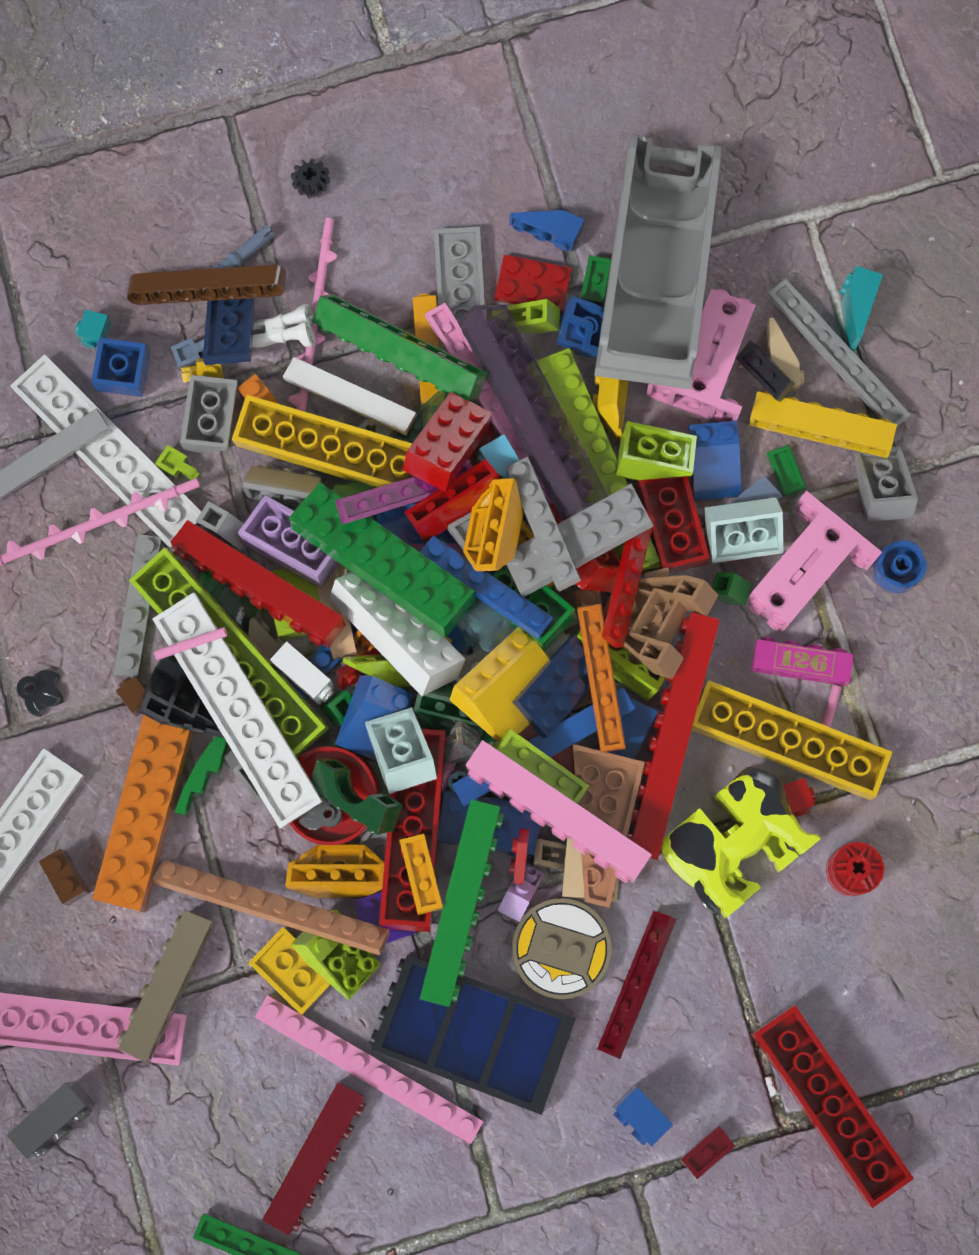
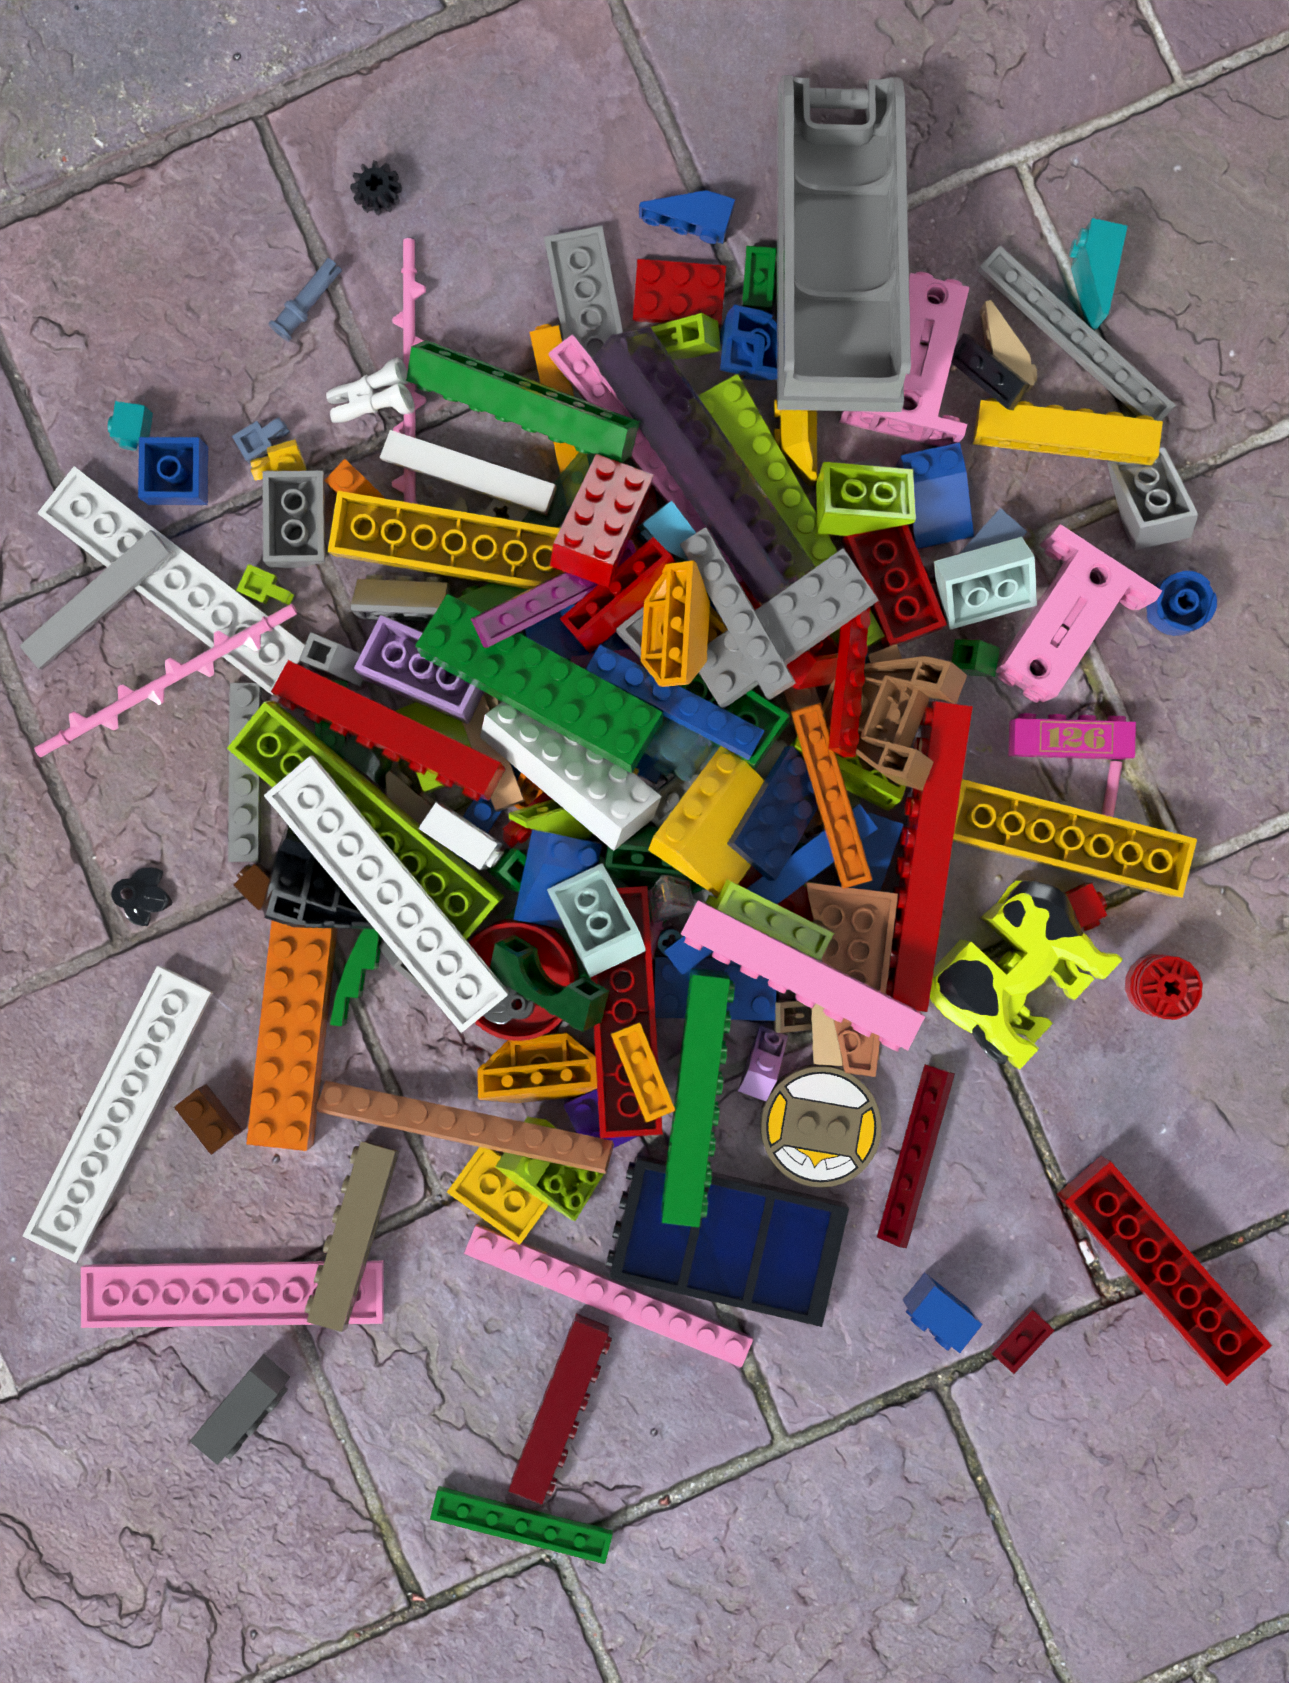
camera: 10 degrees left, 10 degrees up
reddish brown beam [127,265,286,305] -> none
bright pink bar [154,627,227,660] -> none
dark blue plate [203,298,255,365] -> none
red plate [510,828,530,885] -> none
green tile [766,445,806,497] -> none

